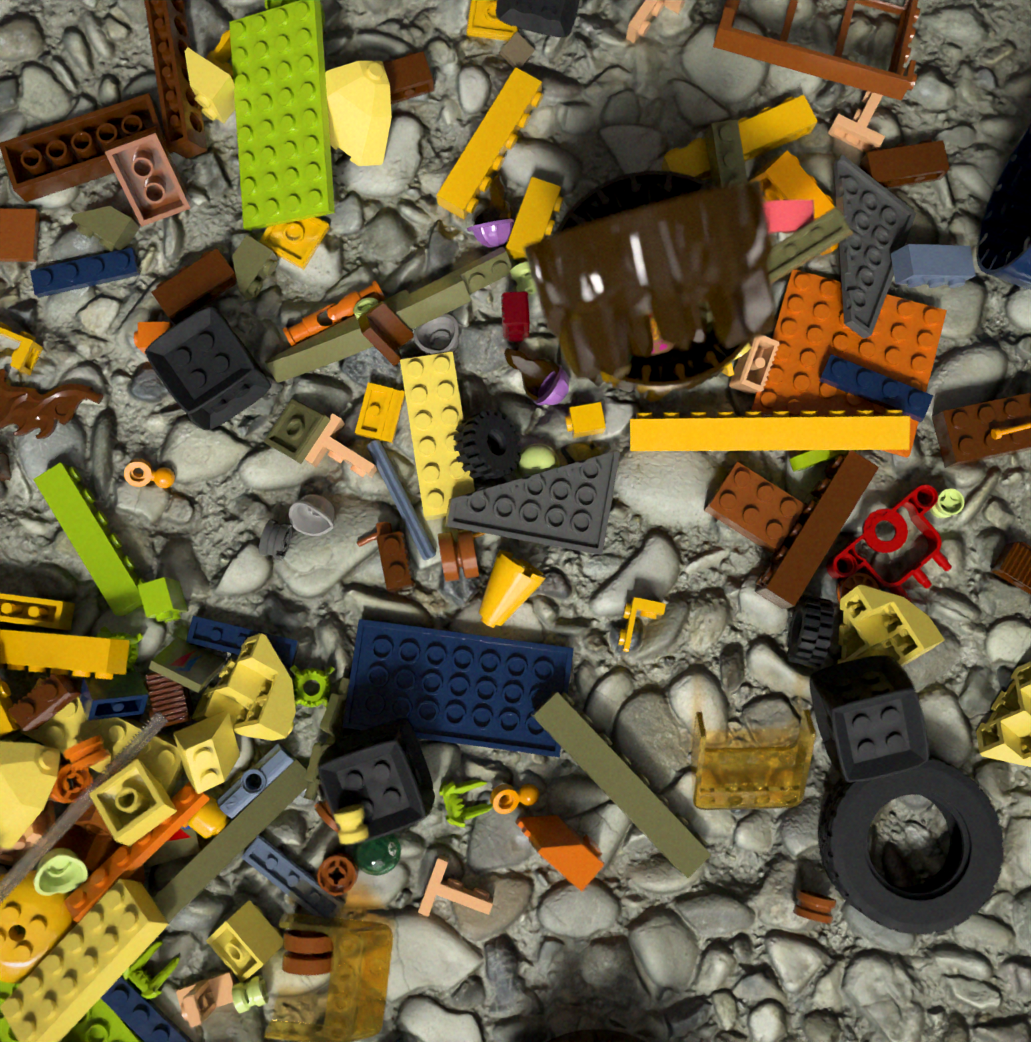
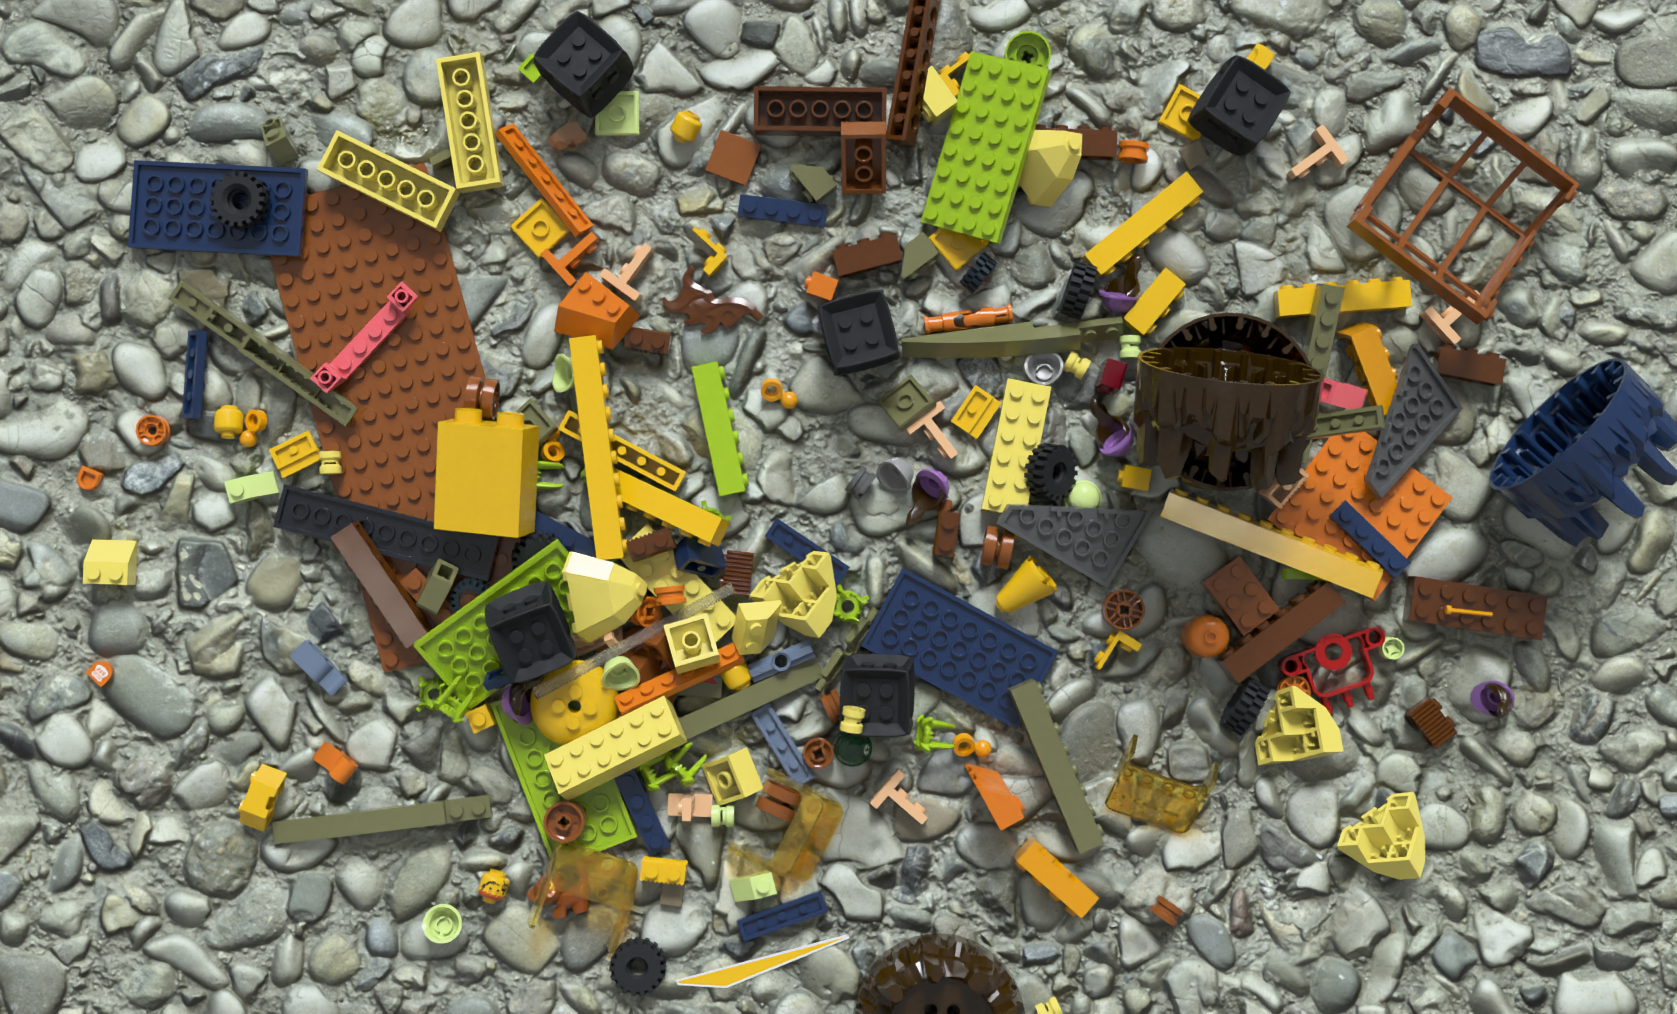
camera: 25 degrees right, 5 degrees up
lime brick [137,577,188,623] -> none
olive tile [149,637,225,693] -> none
yellowish green tile [353,298,378,320] -> none
reddish brown panel [357,301,414,366] -> none
sand blue axle [367,439,436,560] -> none
black piece [810,655,929,782] -> none
black tyre [818,757,1004,935] -> none
sand blue brick [891,244,976,288] -> none
none -> lime piece [663,742,707,786]
none -> piece [906,468,950,527]
none -> black wheel [959,252,998,294]
none -> light orange wedge [1013,836,1099,918]
none -> black tyre [1059,260,1097,320]
none -> light yellow wheel [1063,351,1091,380]
none -> dark orange wheel [1101,590,1145,630]
none -> orange wheel [1117,140,1150,164]
none -> orange cylinder [1181,614,1229,658]

